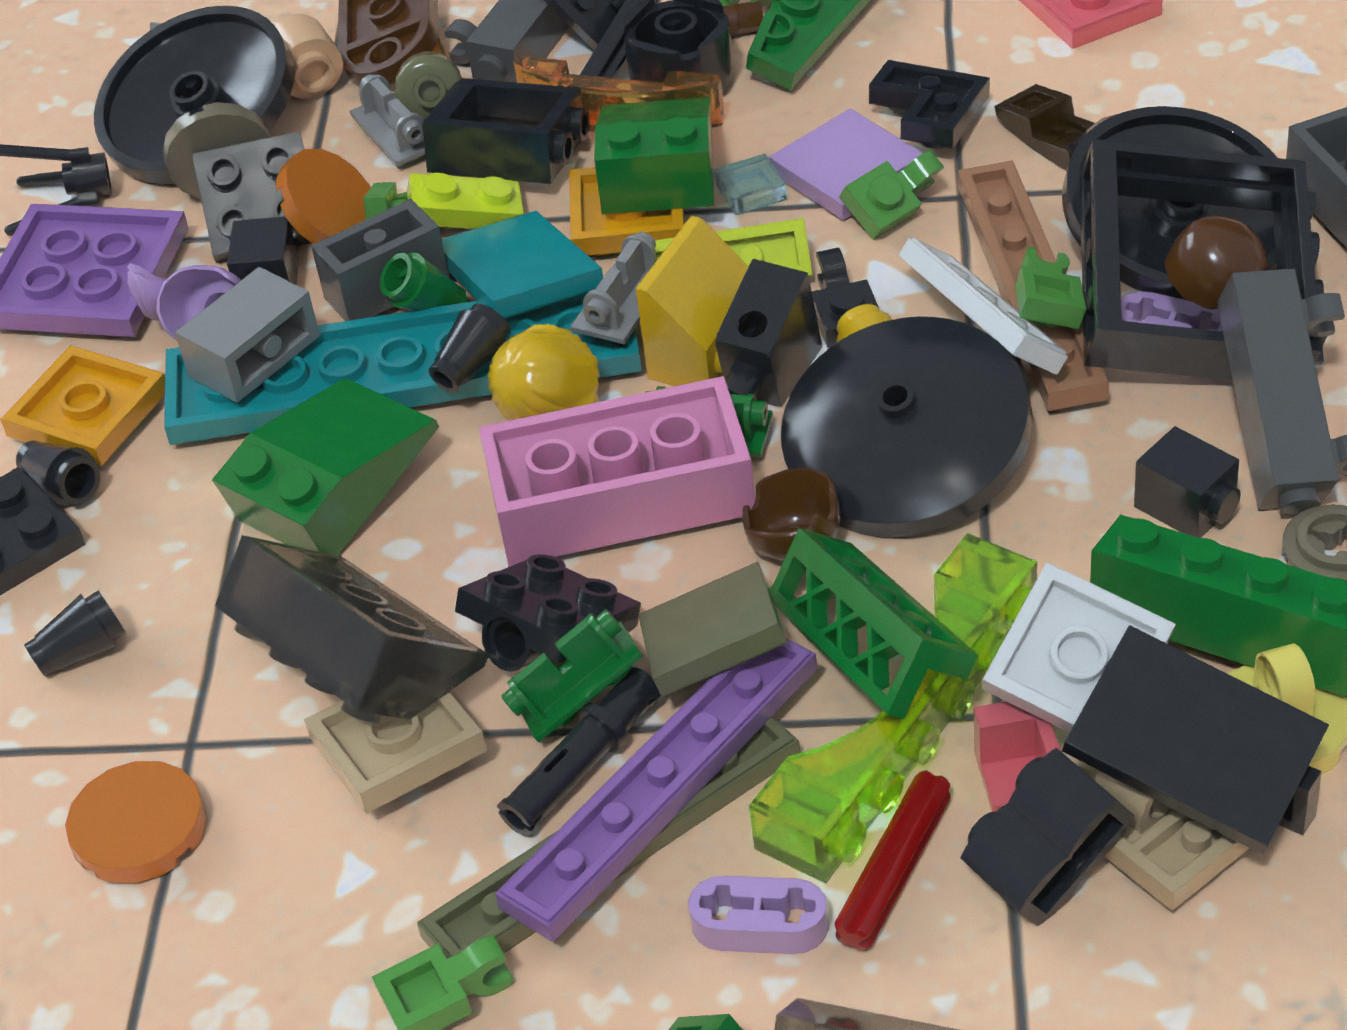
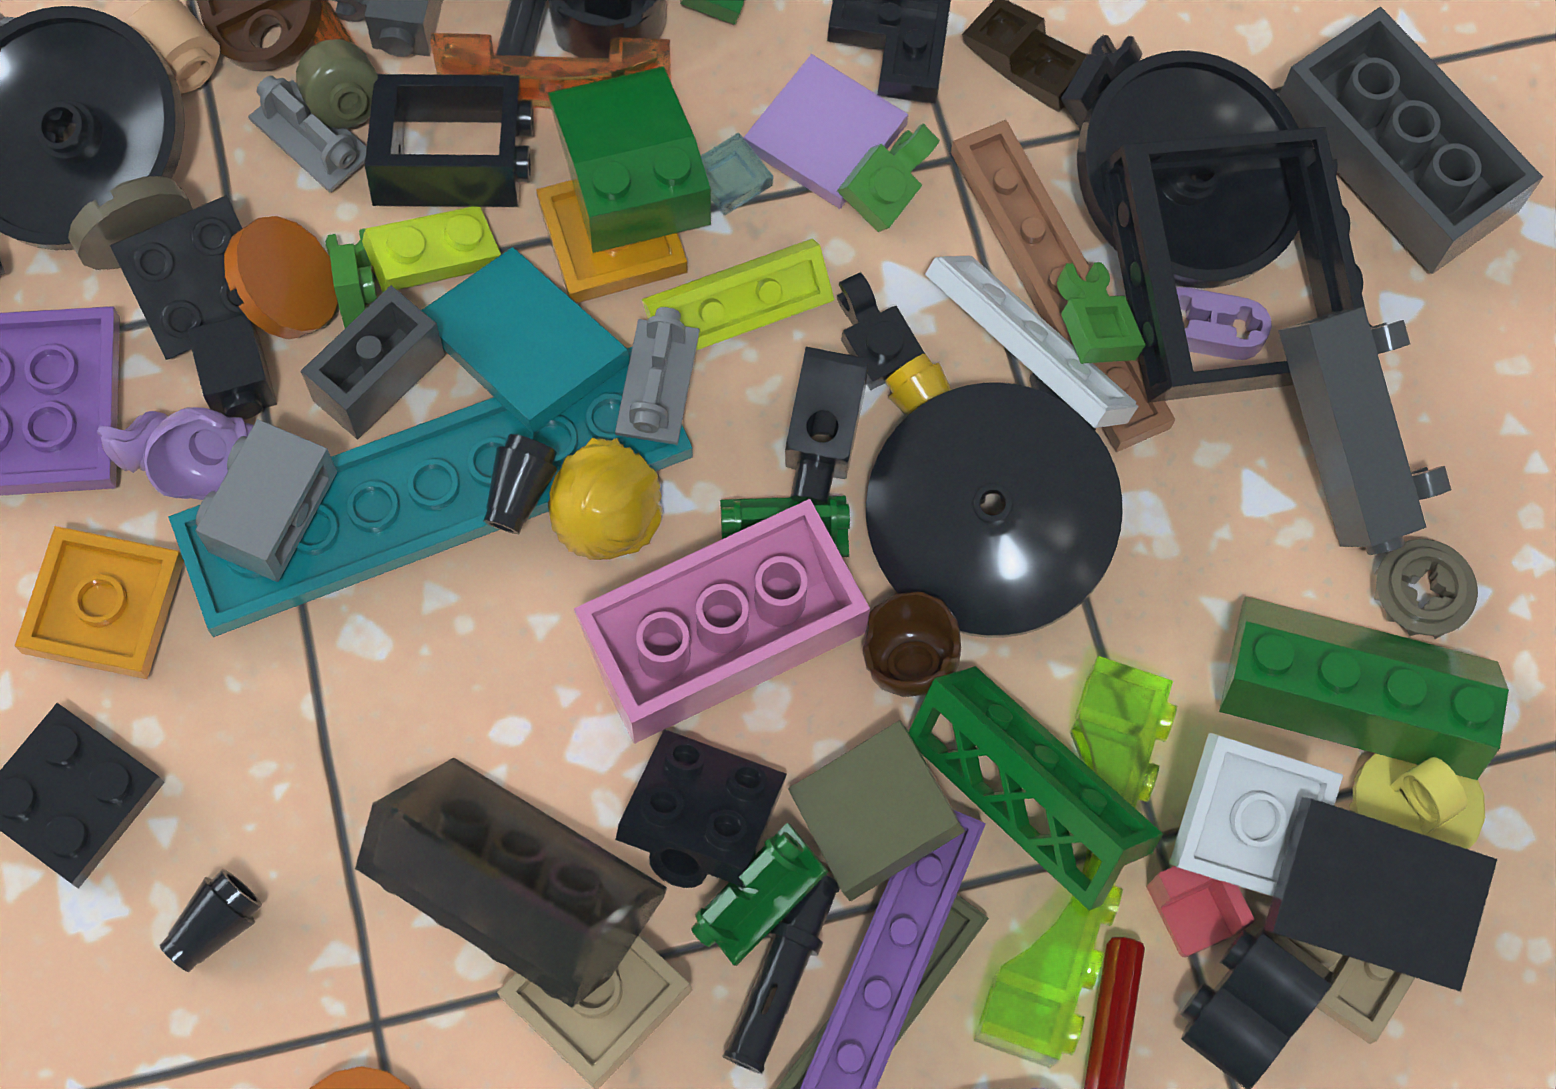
camera: 25 degrees left, 25 degrees up
black cone [16,440,100,506] -> none
green slope [212,378,440,567] -> none
green cone [380,253,467,311] -> none
yellow slope [635,216,749,386] -> none
black brick [1134,426,1241,538] -> none
reddish brown hair [1164,216,1269,310] -> none

